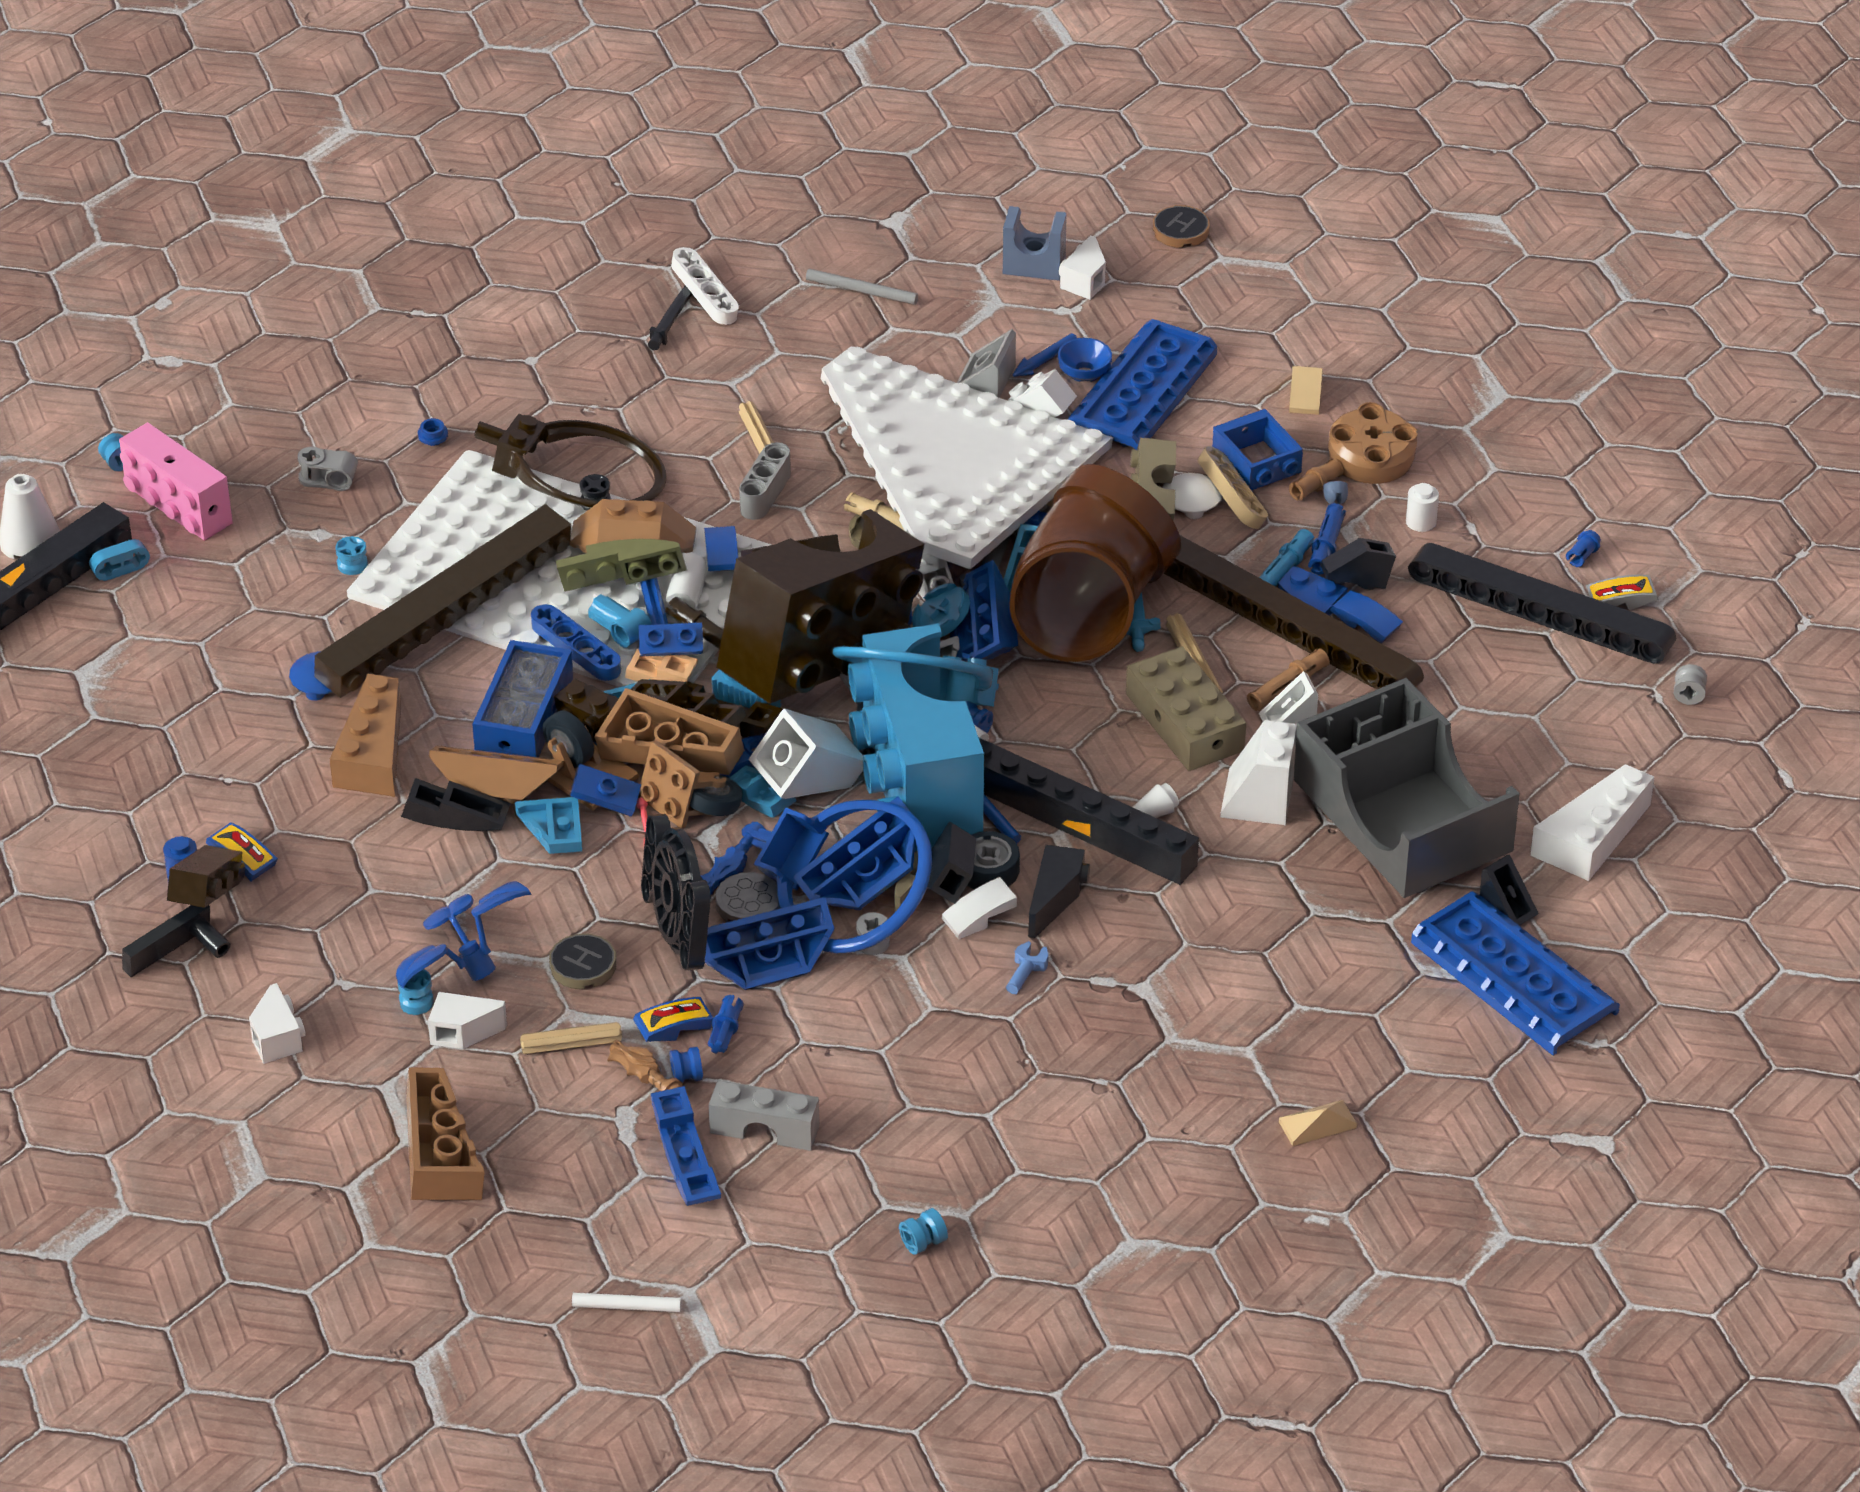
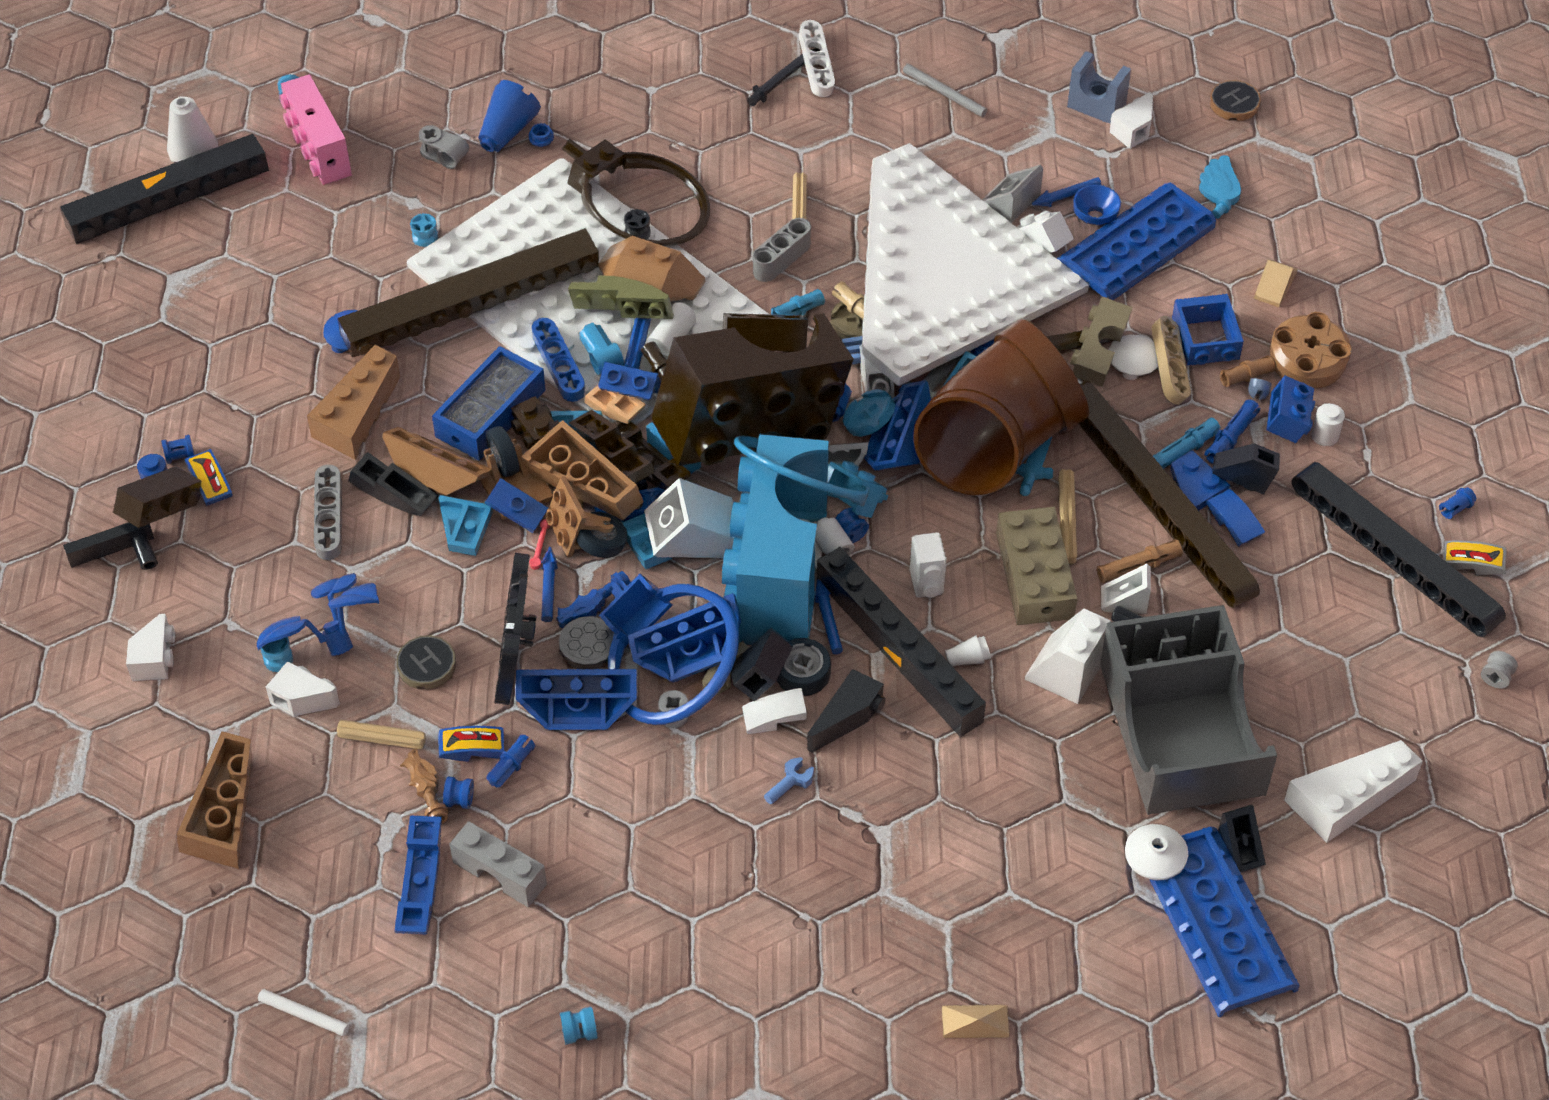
camera: 20 degrees right, 10 degrees up
dark azure beam [89,539,150,581] -> none
blue slope [704,526,738,571] -> none
none -> blue bush [162,434,195,464]
none -> light grey beam [314,465,342,560]
none -> blue cone [478,80,541,152]
none -> dark azure pin [771,289,825,316]
none -> white brick [909,532,947,598]
none -> white dish [1125,824,1188,880]
none -> dark azure animal [1199,155,1241,219]
none -> blue brick [1266,375,1315,443]

